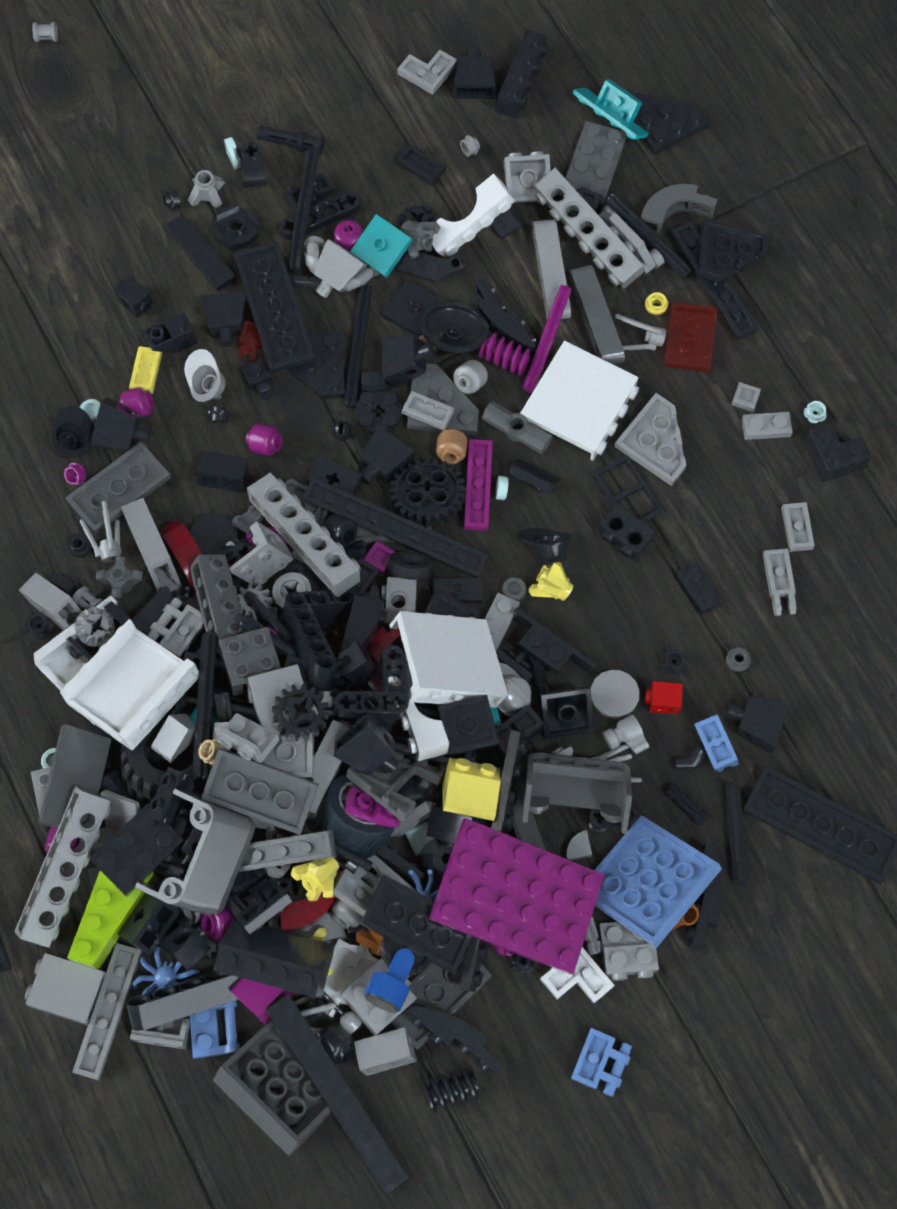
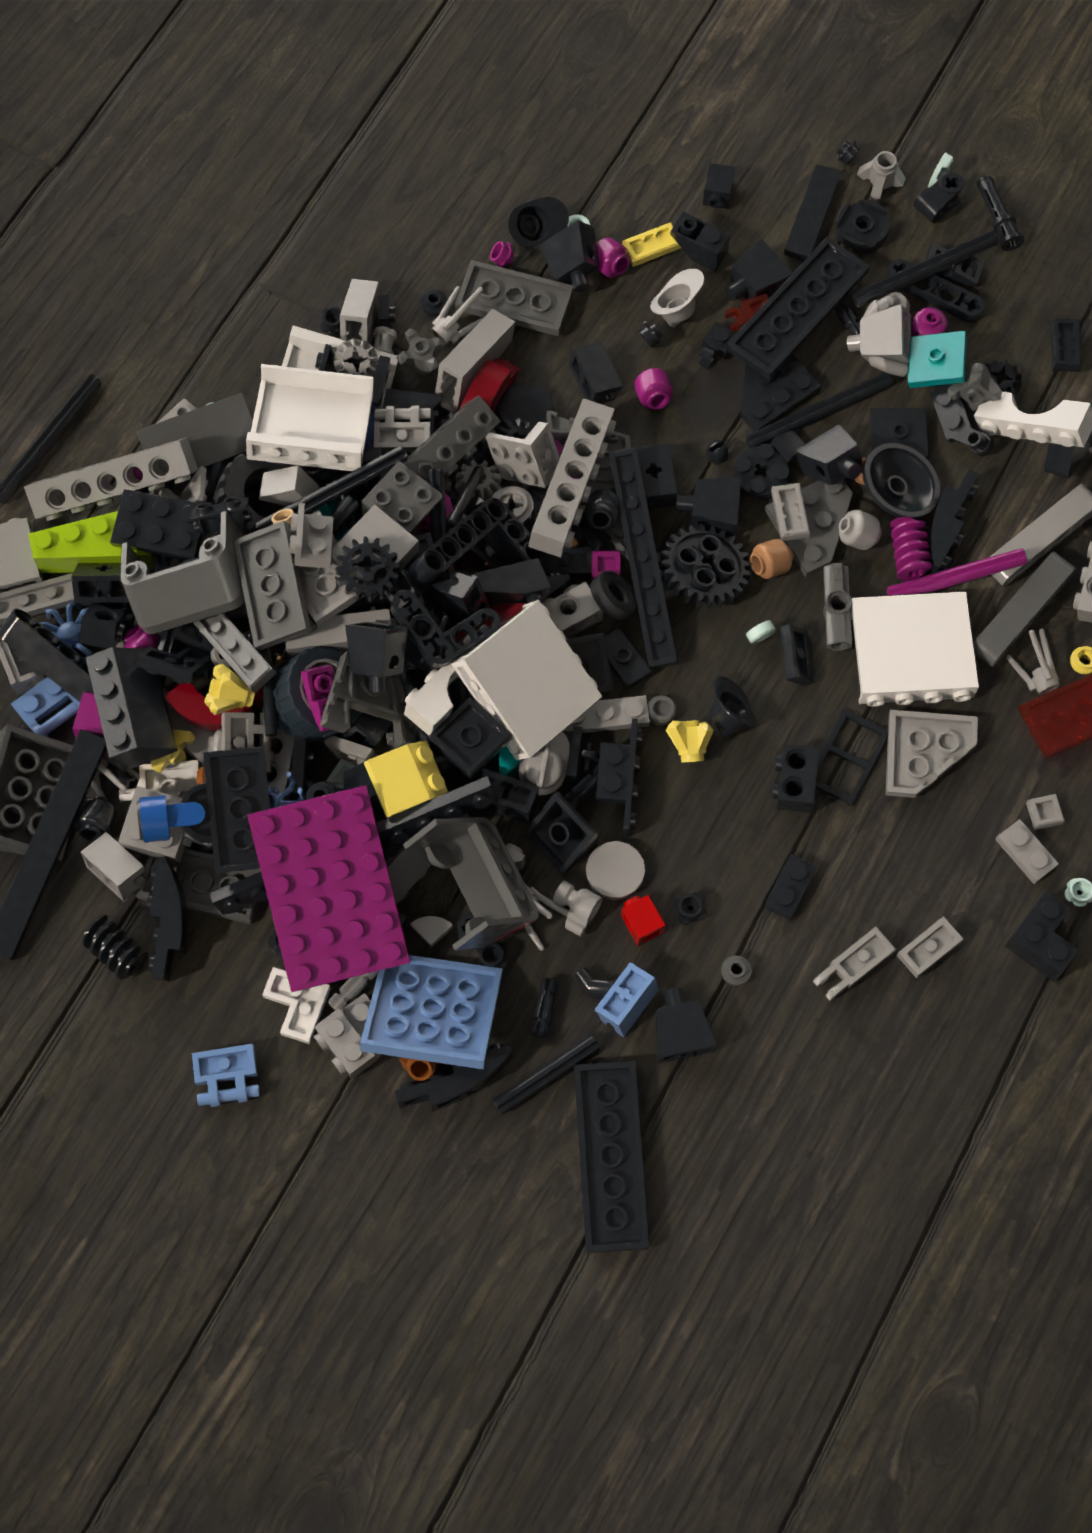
camera: 60 degrees right, 0 degrees up
light grey hinge [322,991,362,1034] -> none
magenta plate [464,439,493,531] -> none

